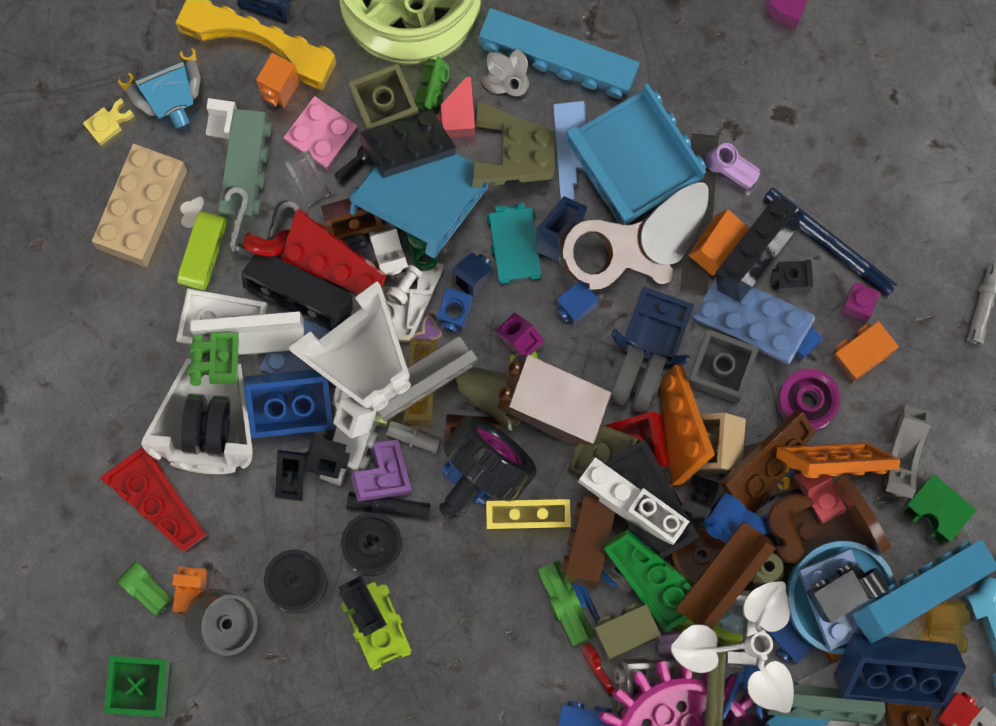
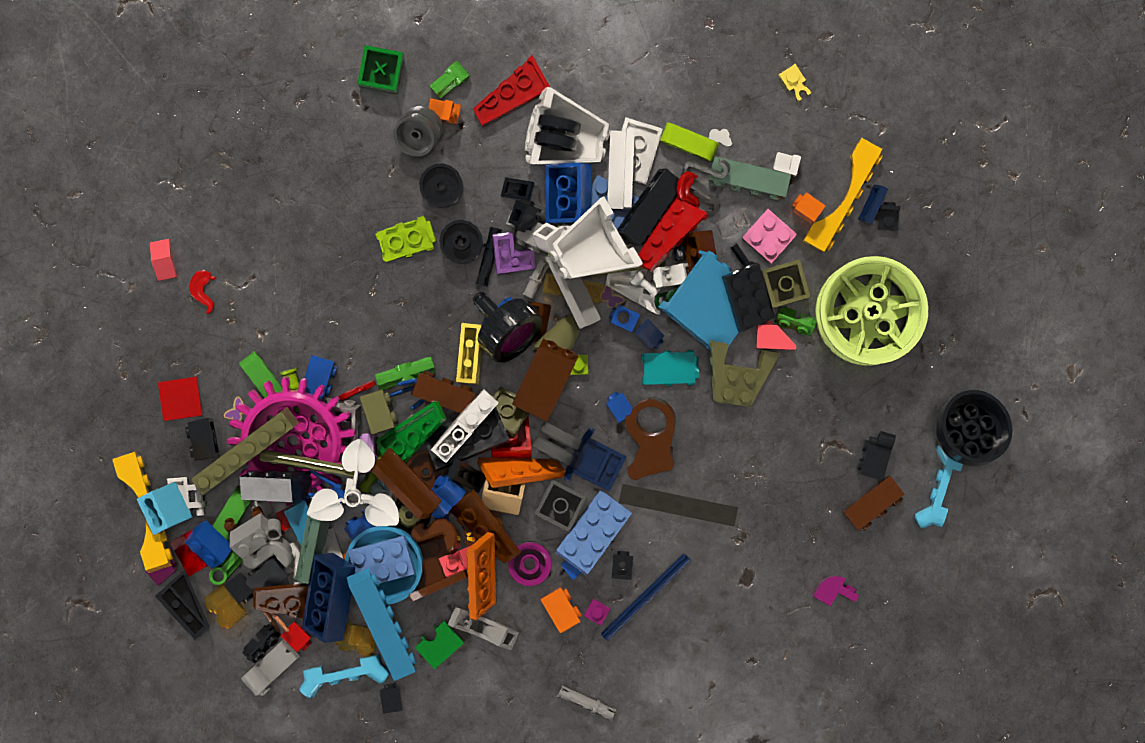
camera: 95 degrees right, 10 degrees up
tan brick [92,143,187,268] -> none
torso [118,48,201,129] -> none
bright green plate [188,332,239,386] -> none
black hinge [338,575,387,637] -> none
dark azure brick [479,8,640,99] -> none
light grey plate [481,49,529,96] -> none
magenta brick [495,312,544,355] -> none
dark blue slope [536,196,587,262] -> none
light blue piece [553,101,587,201] -> none
dark azure panel [564,84,706,225] -> none
shield [640,182,709,265] -> none
orange brick [688,209,750,276] -> none
lavender piece [705,143,760,190] -> none
black brick [715,196,799,302] -> none
hinge [806,561,889,623] -> none

